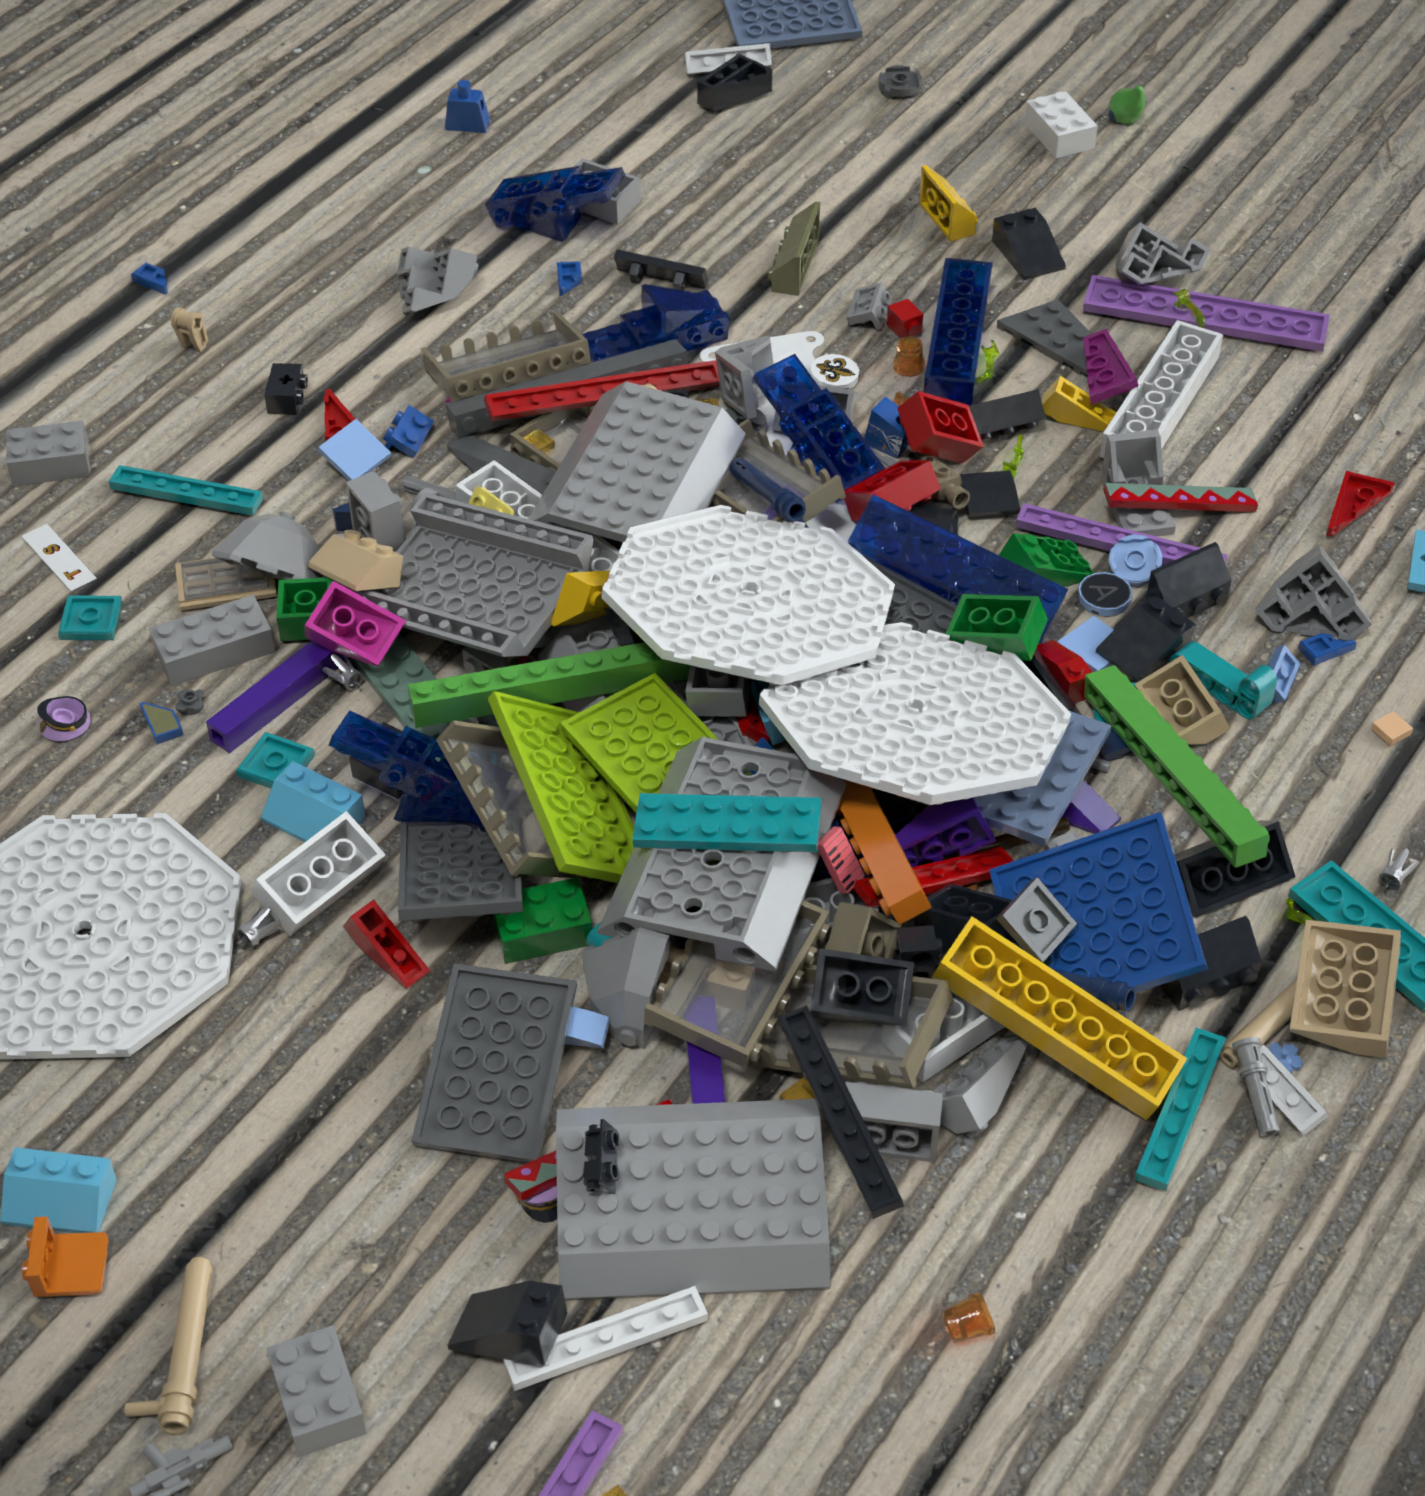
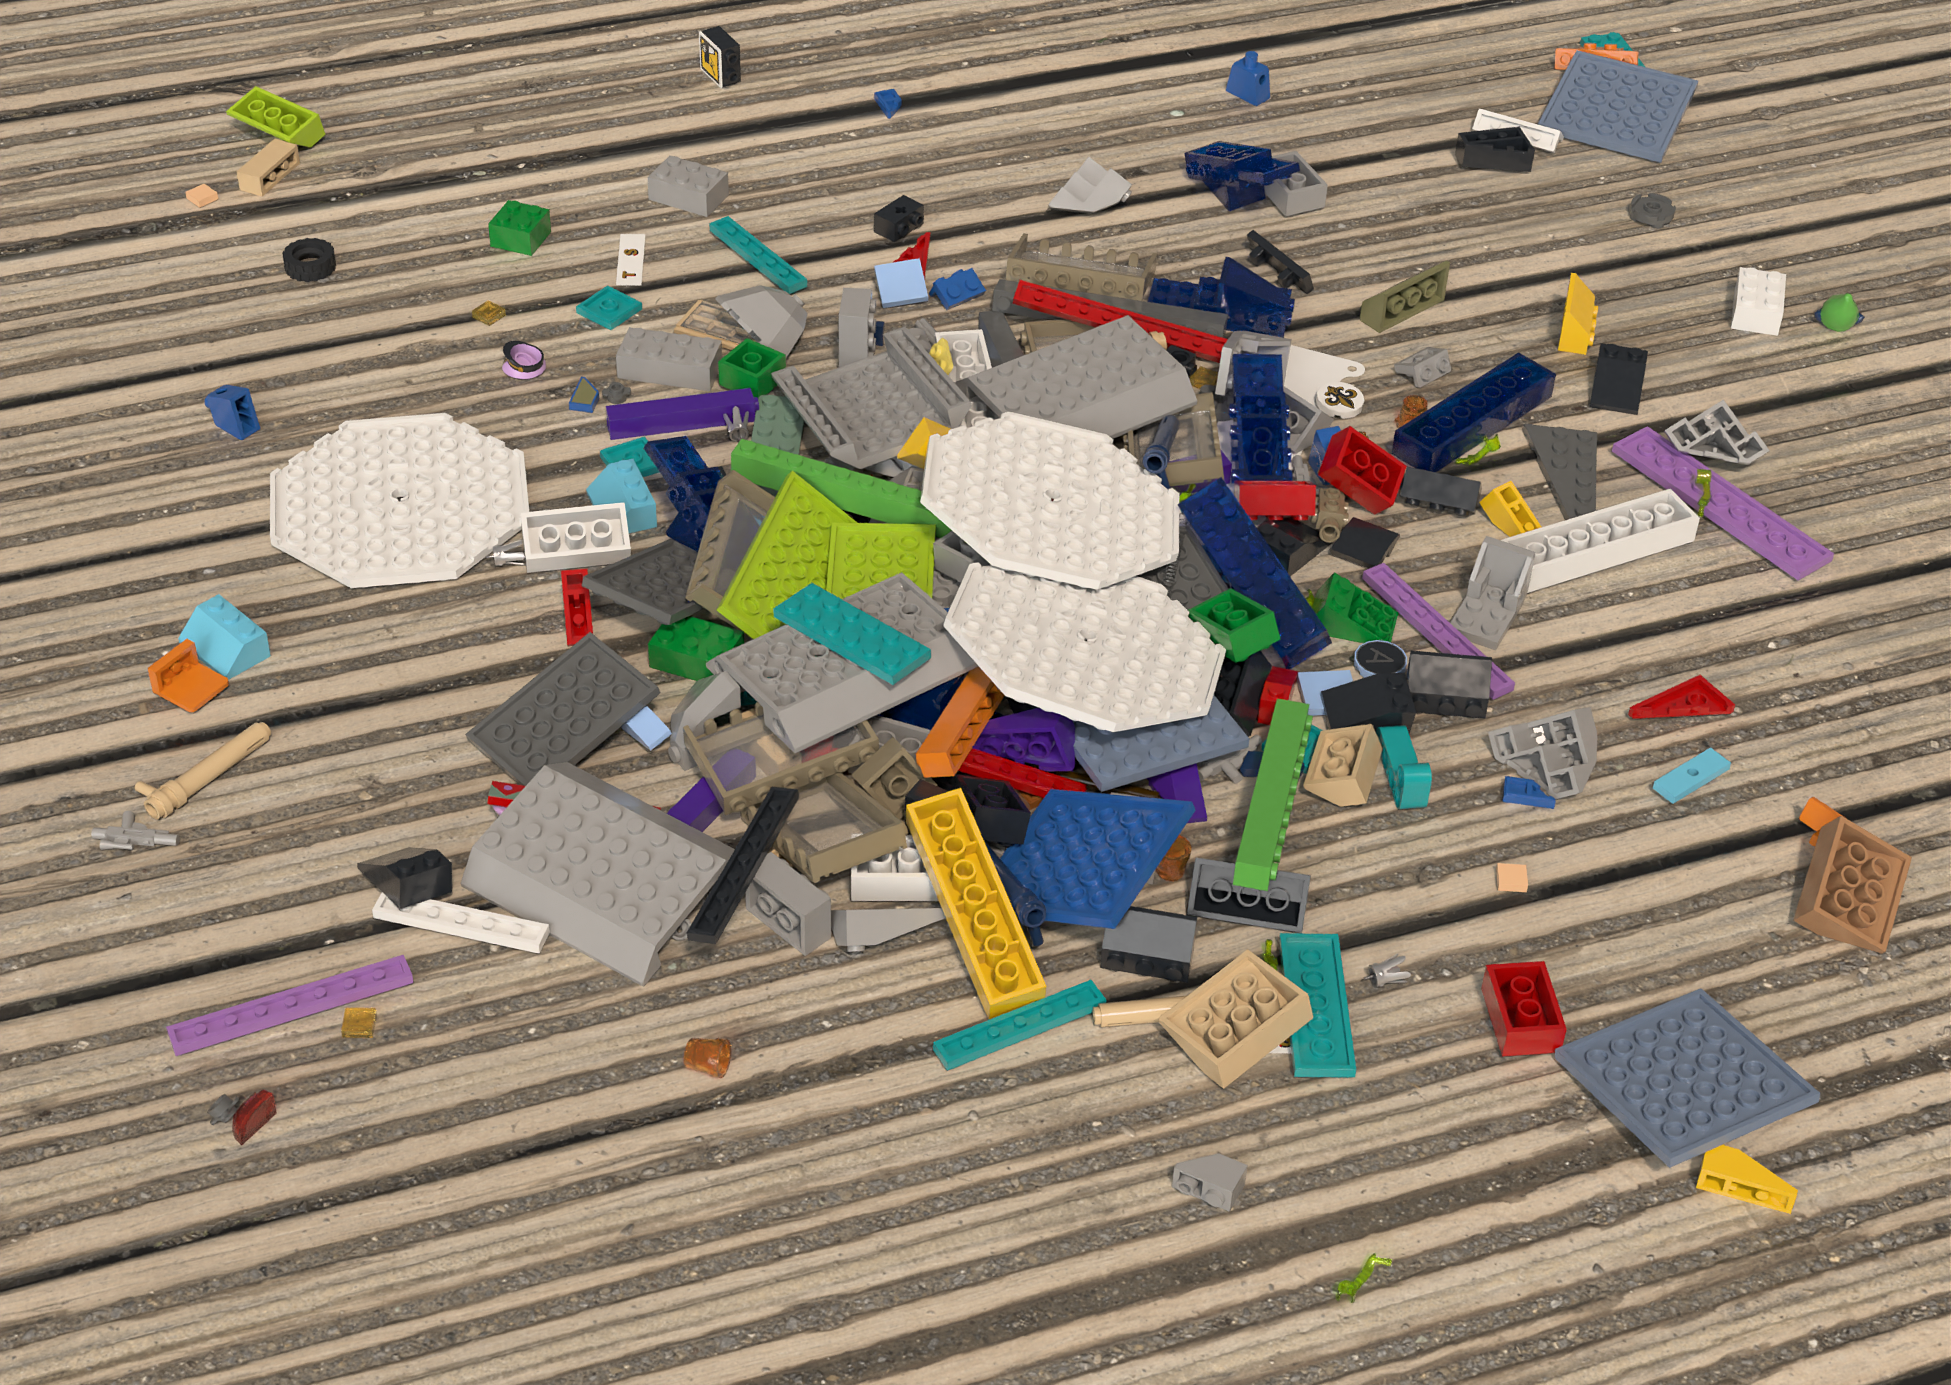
camera: 35 degrees right, 5 degrees down
tan piece [171,307,208,352] -> none
light grey brick [266,1325,367,1458] -> none
dark pink slope [305,581,406,667] -> none
tan slope [308,530,403,591] -> none
clear yellow tile [523,429,555,453] -> none
blue tile [557,261,582,296] -> none
black hinge [583,1119,620,1194] -> none
black slope [810,948,914,1026] -> none
coral tile [818,826,865,894] -> none
red brick [887,299,924,340] -> none
plate [996,877,1077,962] -> none
clear neon green piece [1002,435,1024,478] -> none
magenta wing [1083,329,1139,405] -> none
red tile [1103,483,1258,512] -> none
light blue tile [1109,534,1162,587] -> none
light grey pin [1232,1037,1280,1137] -> none
white plate [1239,1044,1328,1136] -> none
medium blue plate [1268,645,1300,703] -> none
medium blue plant [1269,1042,1304,1074] -> none

